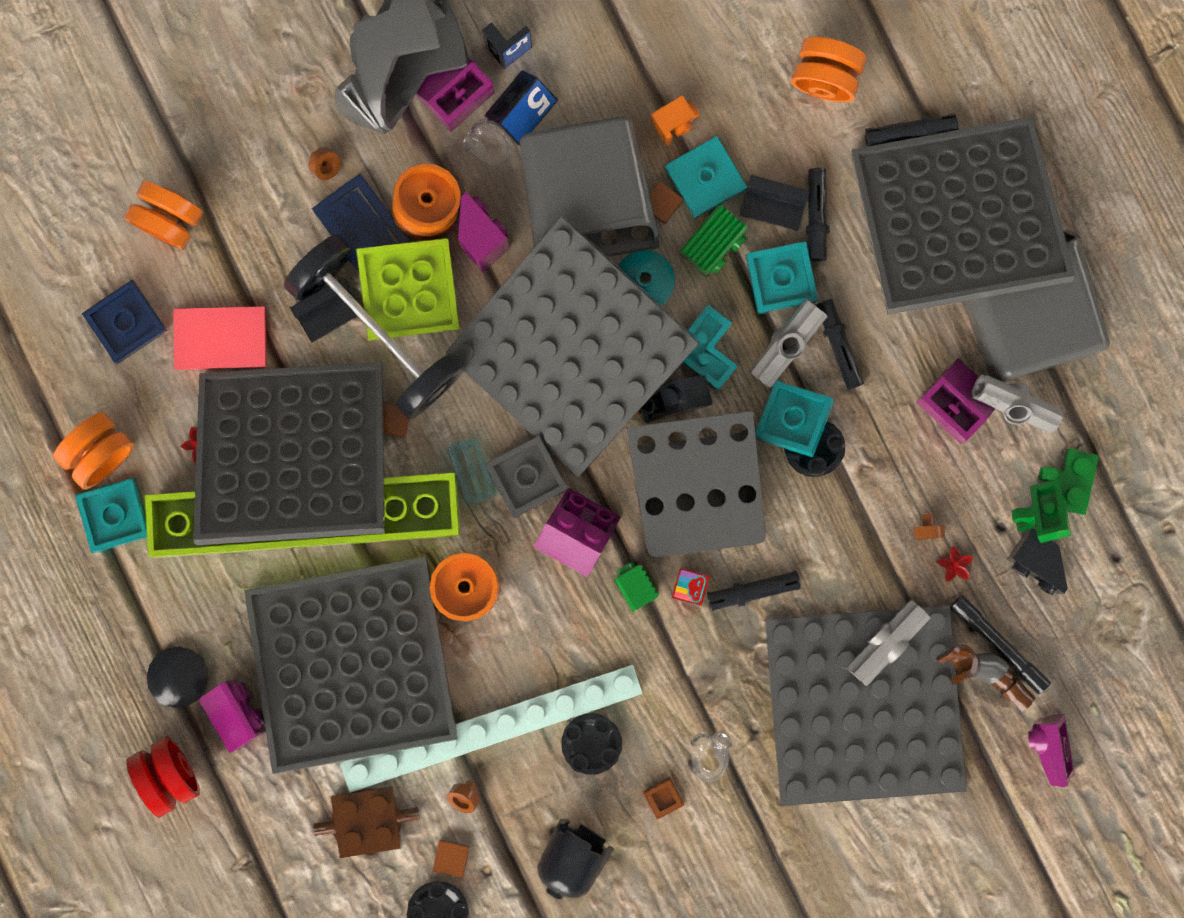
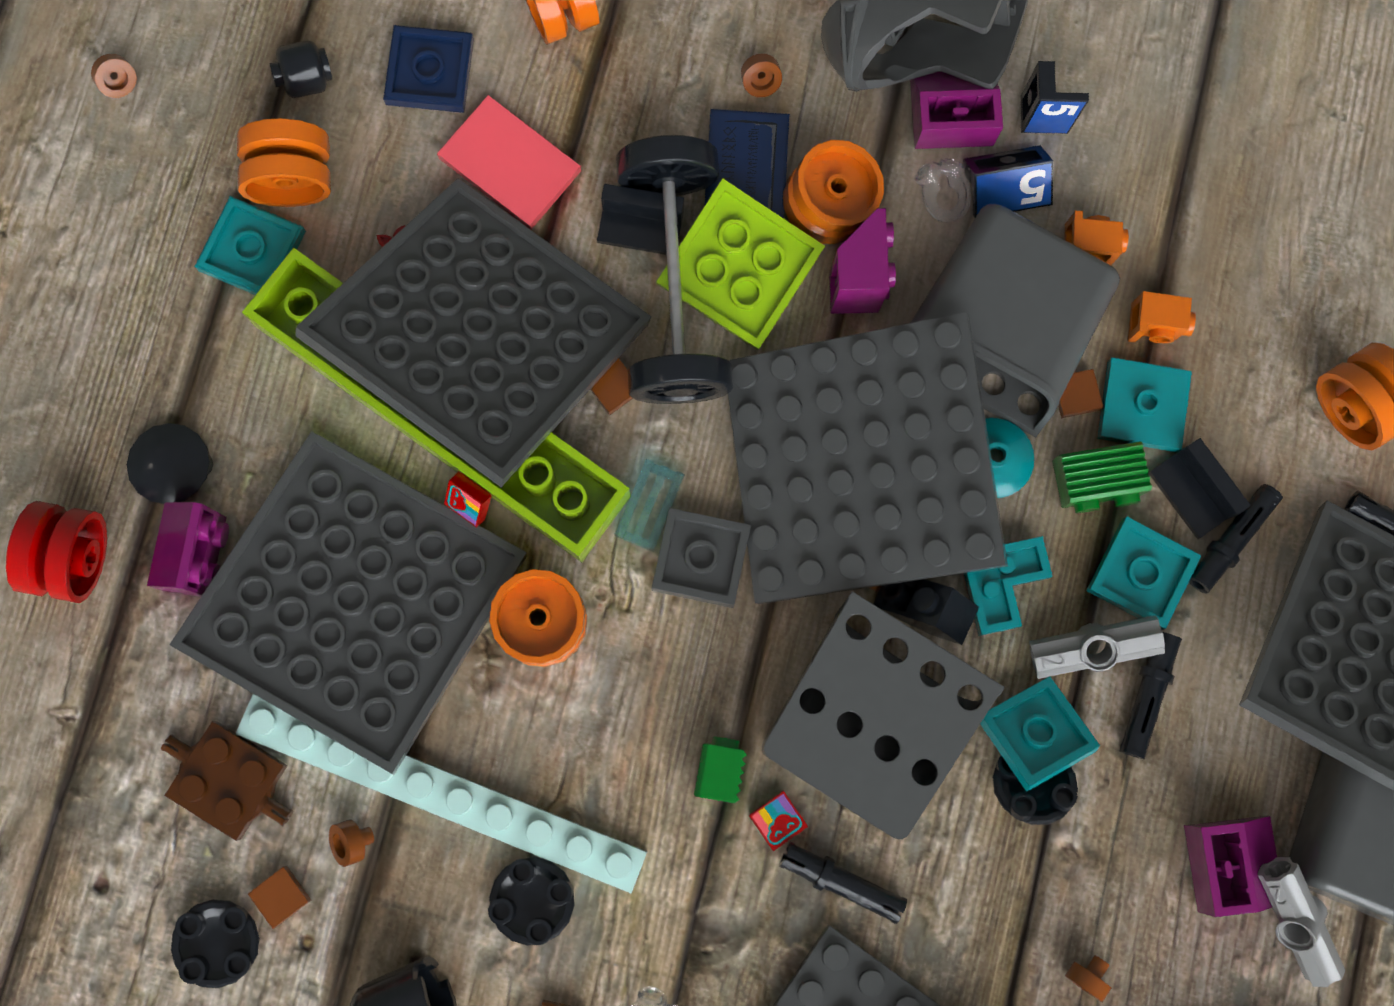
camera: 30 degrees right, 5 degrees down
magenta slope [534,488,621,577] -> none
none -> black head [269,40,332,98]
none -> red tile [444,471,492,528]
none -> orange brick [1064,210,1129,265]

